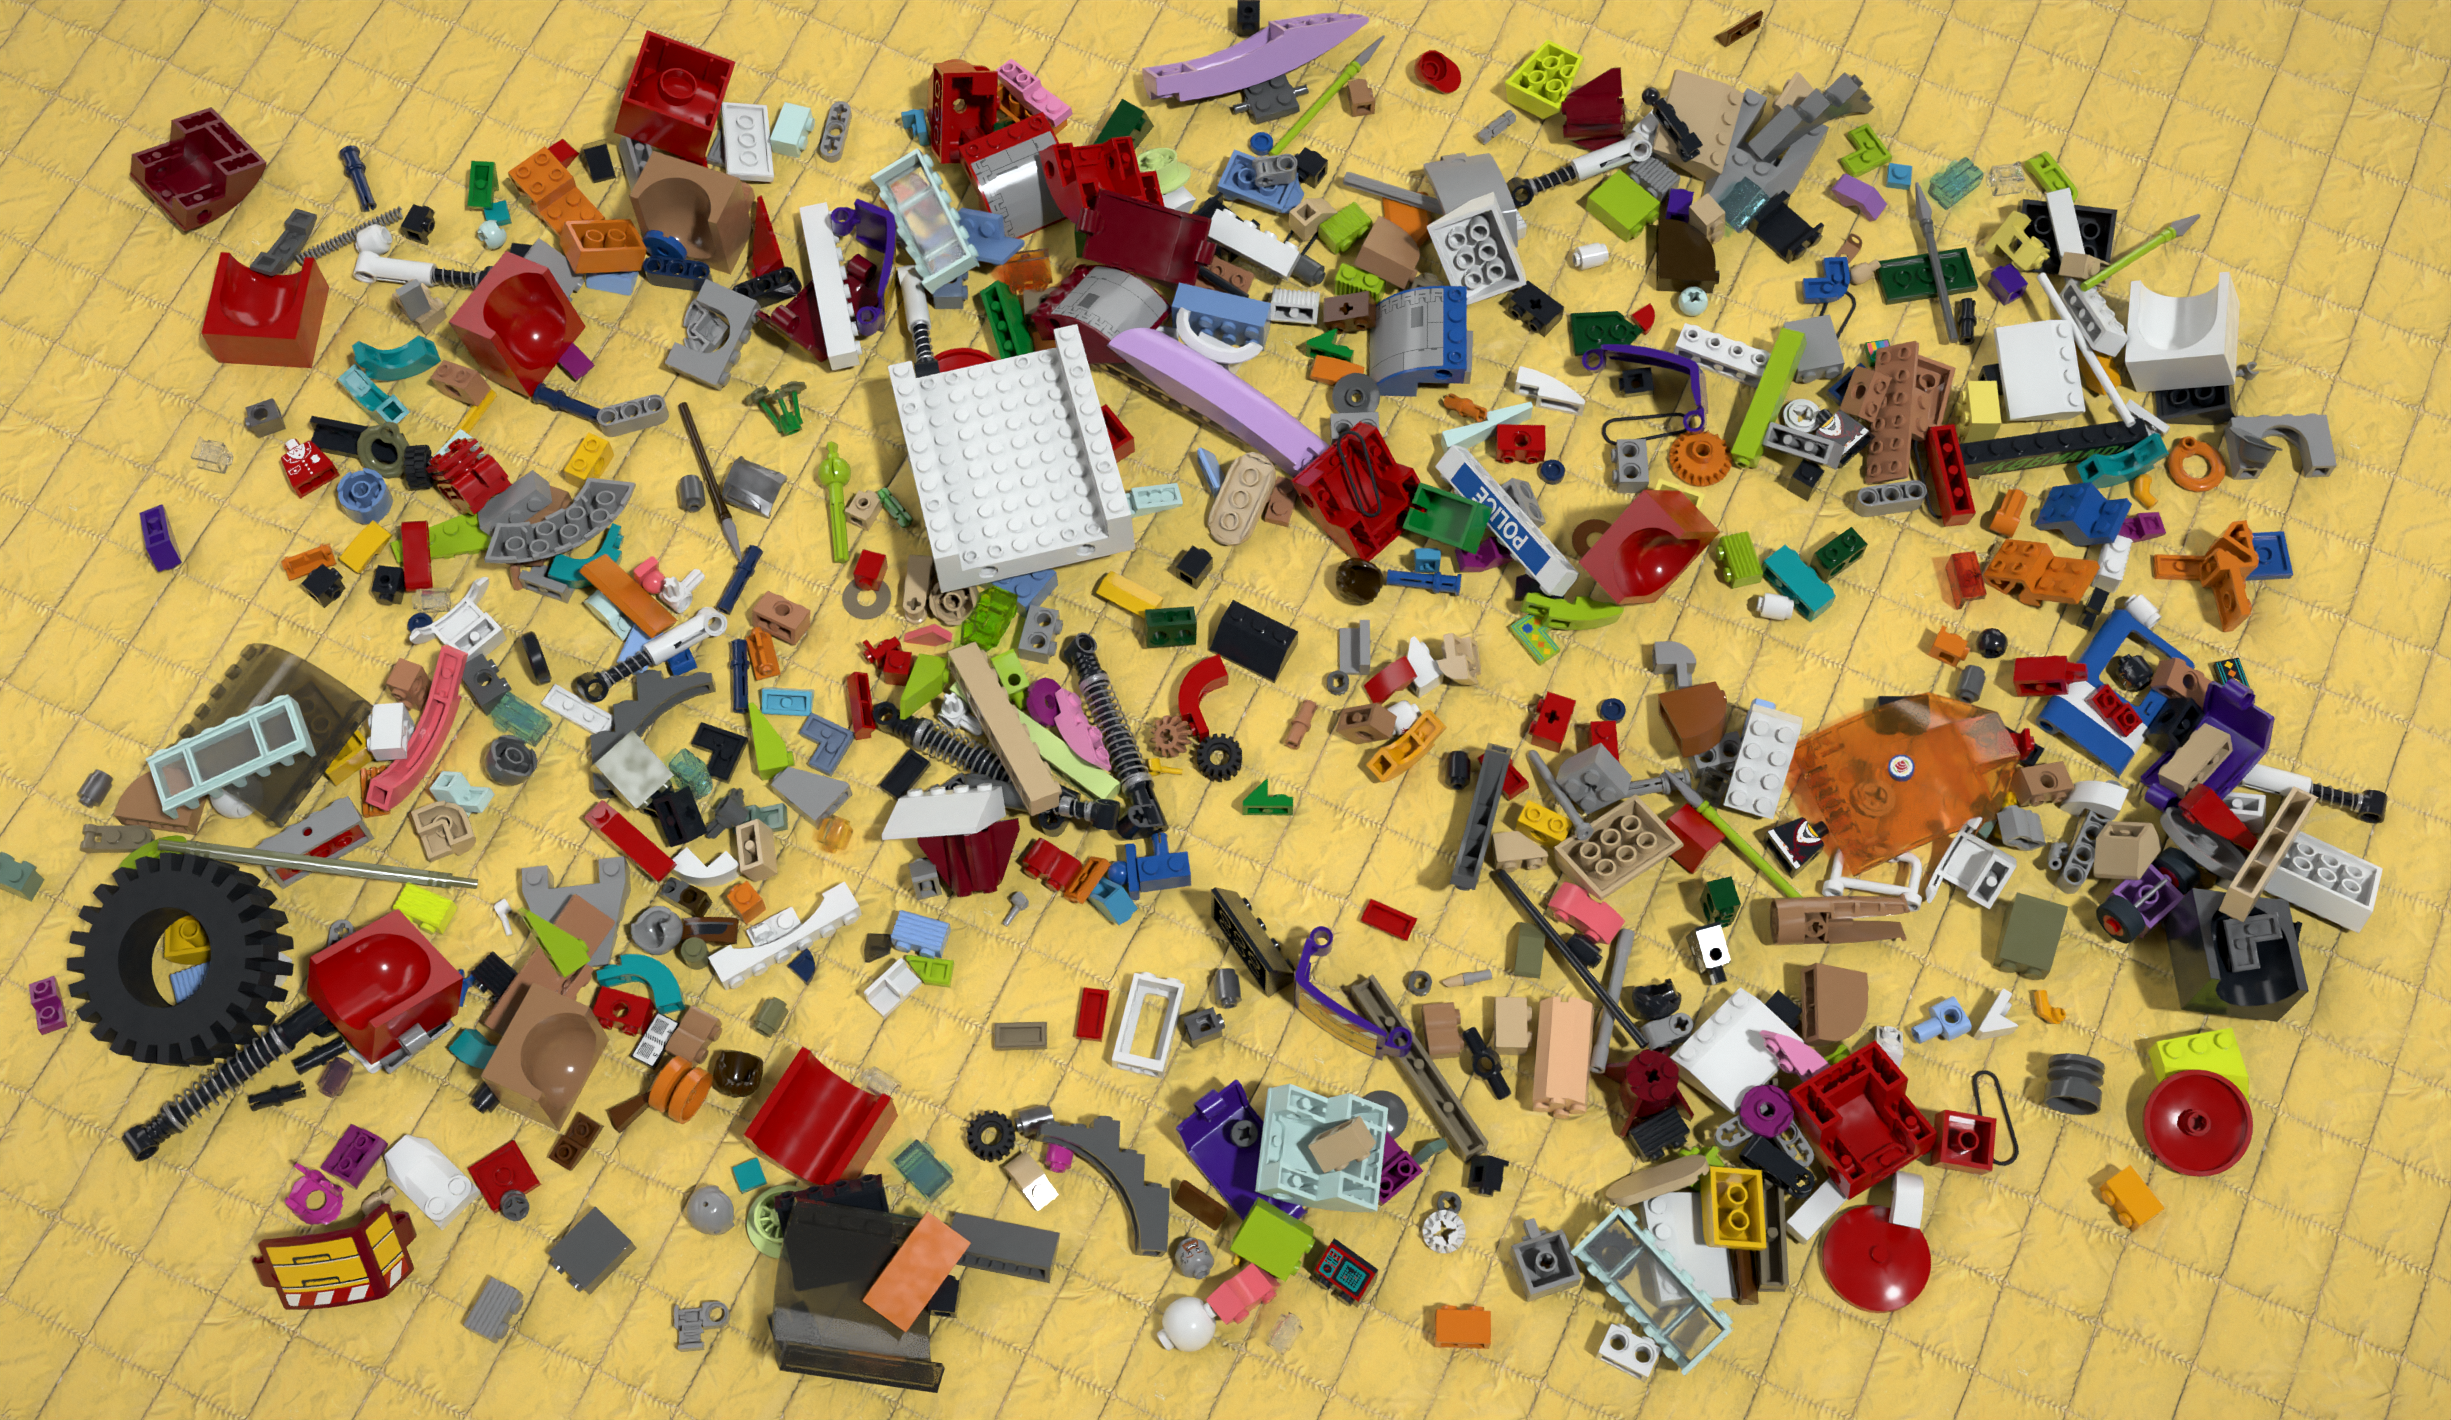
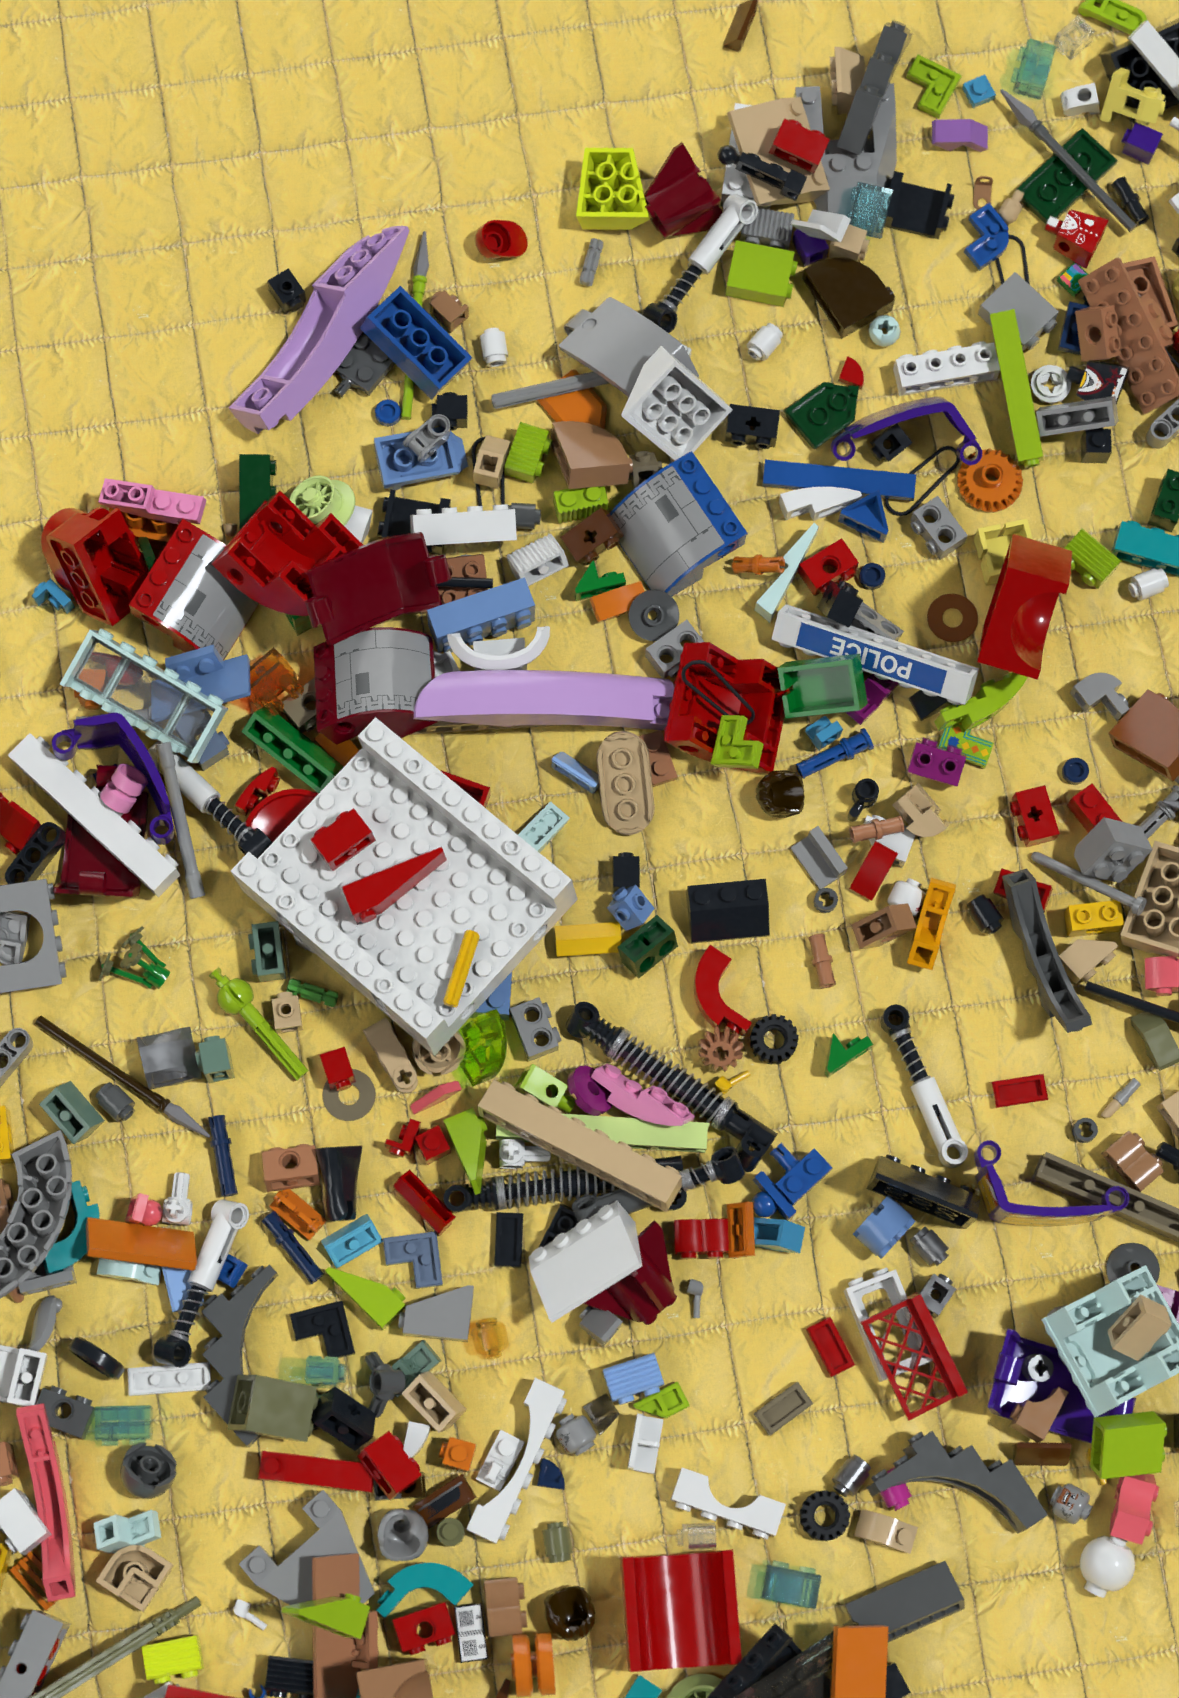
camera: 40 degrees left, 10 degrees up
none -> light grey arm [28,1295,62,1352]
none -> sand green brick [39,1081,105,1145]
none -> bright pink wheel [100,764,148,814]
none -> light grey piece [155,742,205,899]
none -> sand green brick [195,1036,235,1083]
none -> red slope [235,767,280,816]
none -> sand green brick [248,921,286,982]
none -> red brick [310,808,376,871]
none -> black piece [315,1145,362,1222]
none -> red slope [342,847,447,923]
none -> red brick [357,1431,422,1501]
none -> blue brick [360,286,472,400]
none -> yellow axle [443,930,480,1008]
none -> white brick [480,328,508,367]
none -> light grey head [556,1413,596,1456]
none -> medium blue brick [607,885,655,931]
none -> white arch [671,1467,786,1540]
none -> lime tile [711,715,764,769]
none -> blue tile [762,459,916,501]
none -> red brick [769,118,830,174]
none -> white panel [790,209,851,242]
none -> black brick [817,580,863,628]
none -> blue slope [838,490,889,543]
none -> black piece [848,778,879,822]
none -> nougat pin [849,815,904,843]
none -> medium blue brick [853,1195,915,1259]
none -> red fence [860,1293,968,1421]
none -> piece [880,1004,968,1168]
none -> magenta brick [907,737,966,786]
none -> medium nougat arch [1009,1387,1068,1443]
none -> red torso [1044,210,1109,269]
none -> white leg [1060,83,1100,116]

